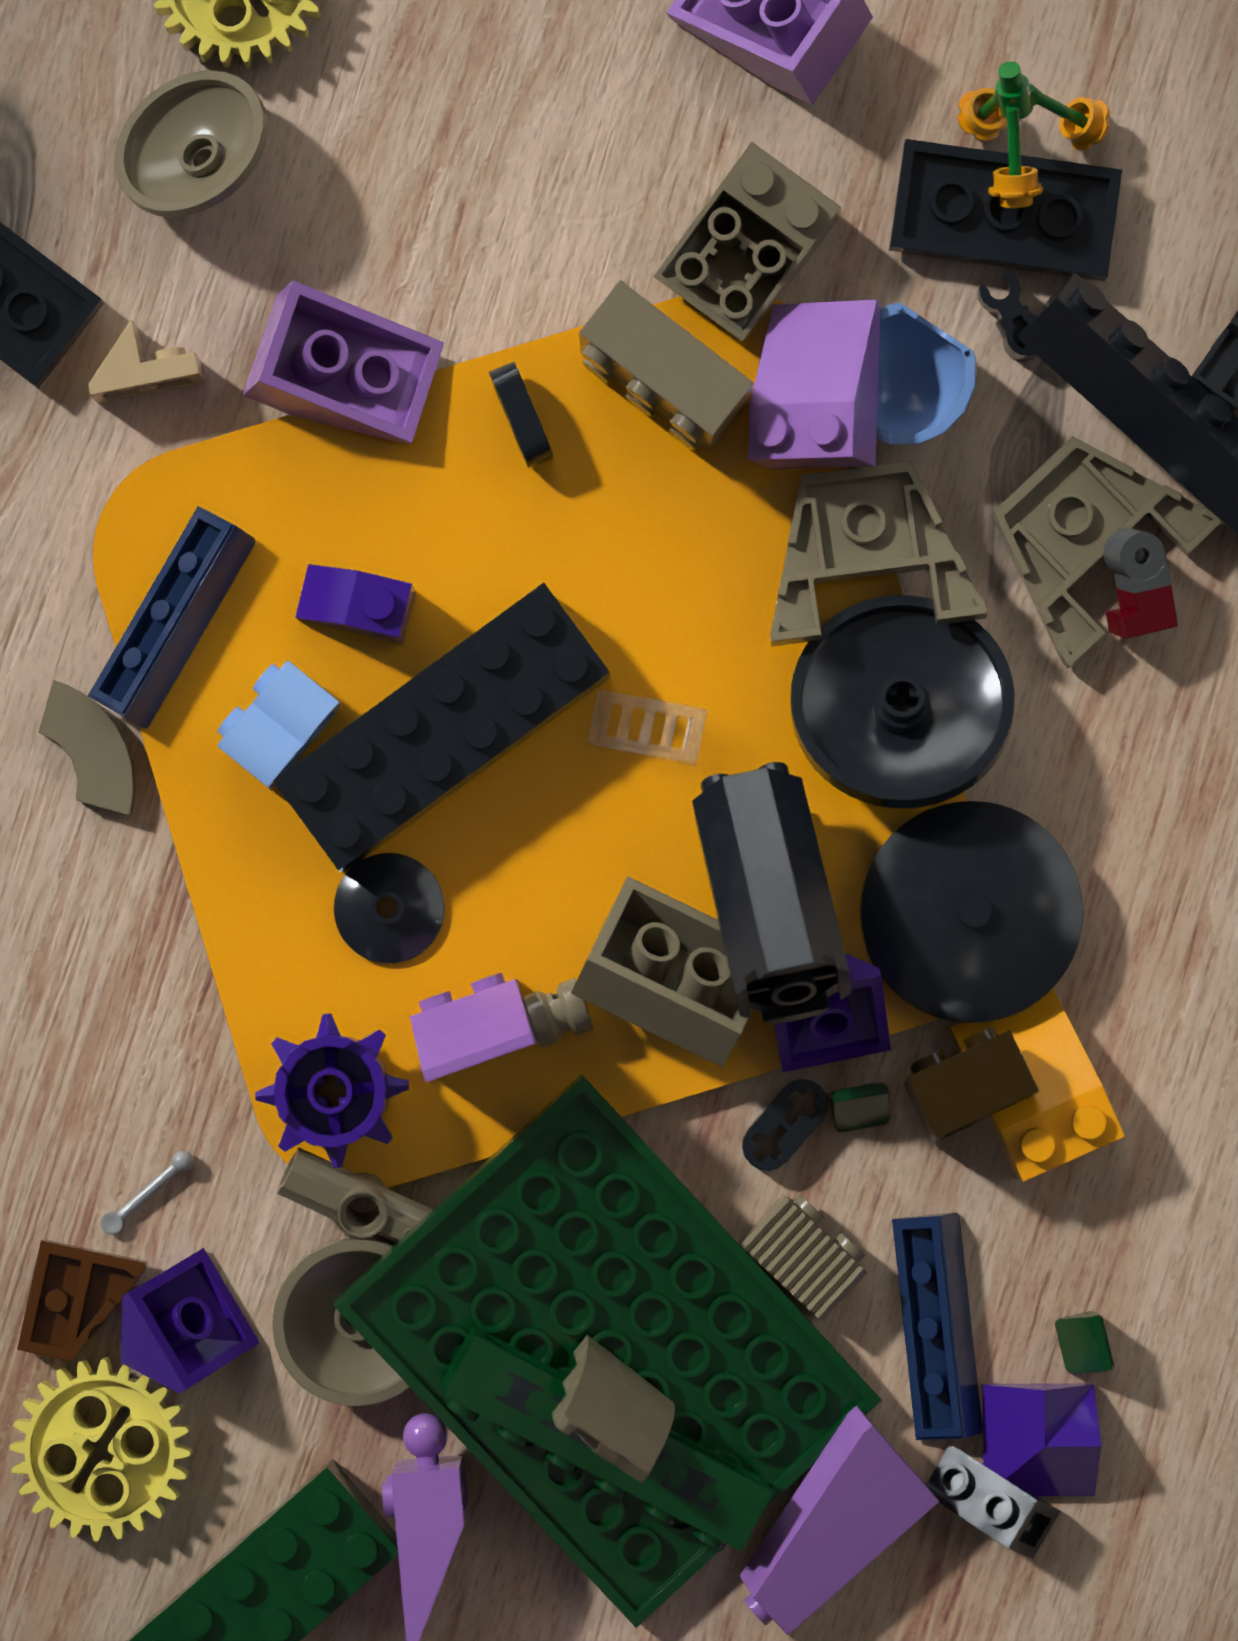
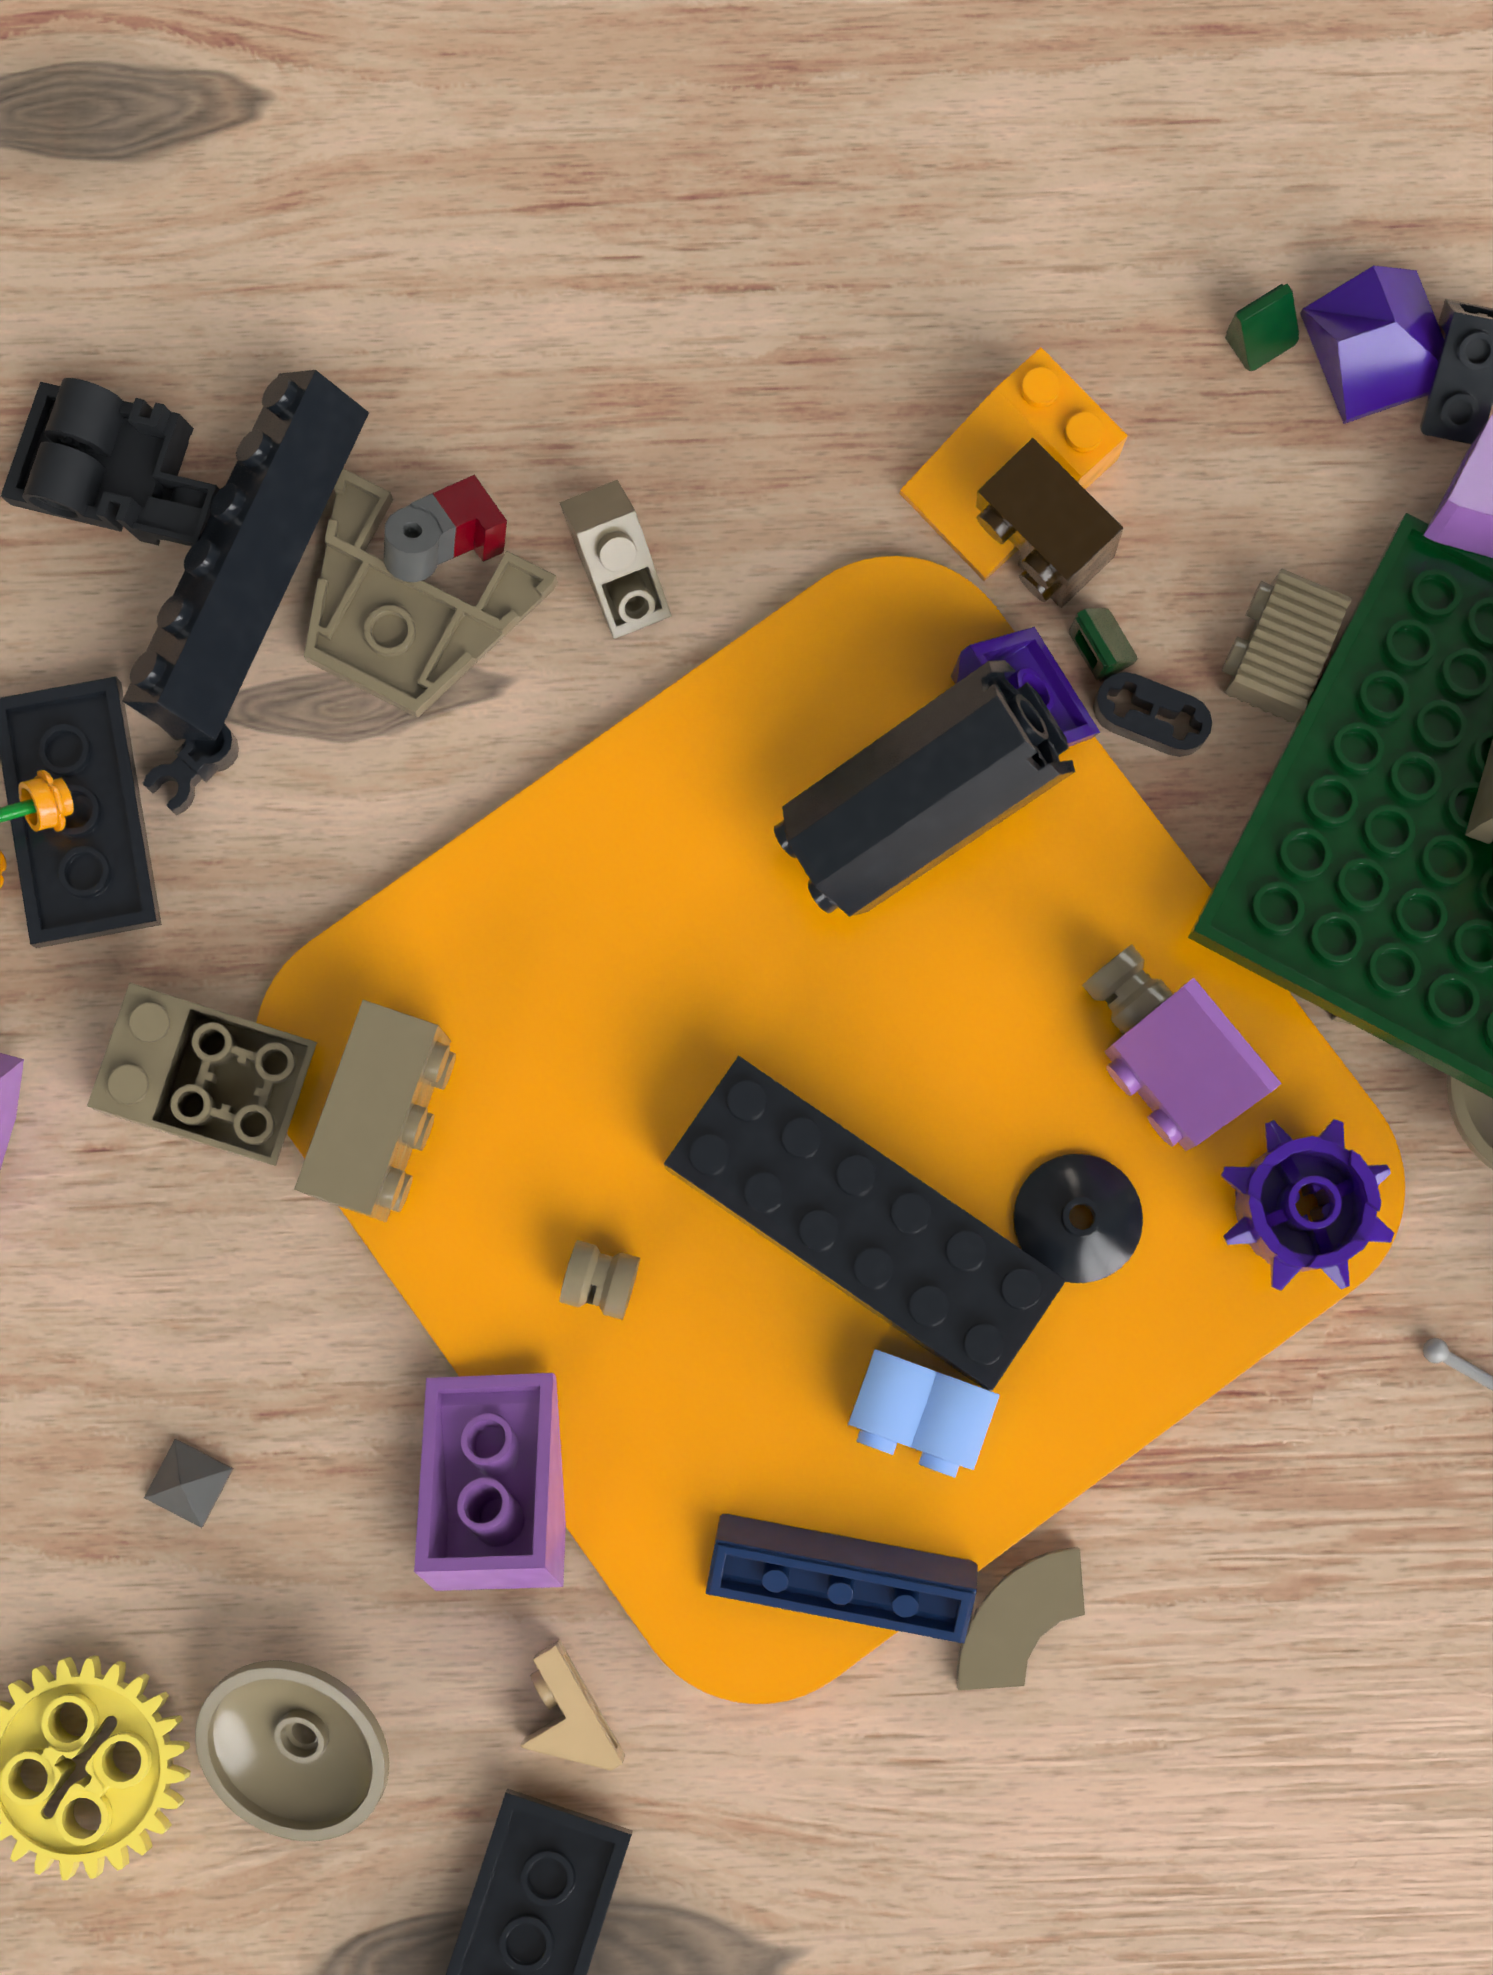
camera: 115 degrees left, 5 degrees down
dark tan piece [277,1147,434,1246] -> none
dark purple slope [295,564,416,644] -> none
black beam [489,362,554,468] -> none
dark tan brick [571,876,751,1067] -> none
clear slope [588,690,707,766] -> none
medium lavender slope [748,299,881,470] -> none
dark tan wing [770,461,987,647] -> none
black dish [791,595,1015,809] -> none
black dish [860,801,1083,1023] -> none
medium blue cylinder [877,303,976,444] -> none
dark blue slope [892,1212,982,1440] -> none
none -> dark grey slope [144,1439,234,1528]
none -> dark tan wheel [559,1240,640,1320]
none -> dark tan slope [560,480,672,639]

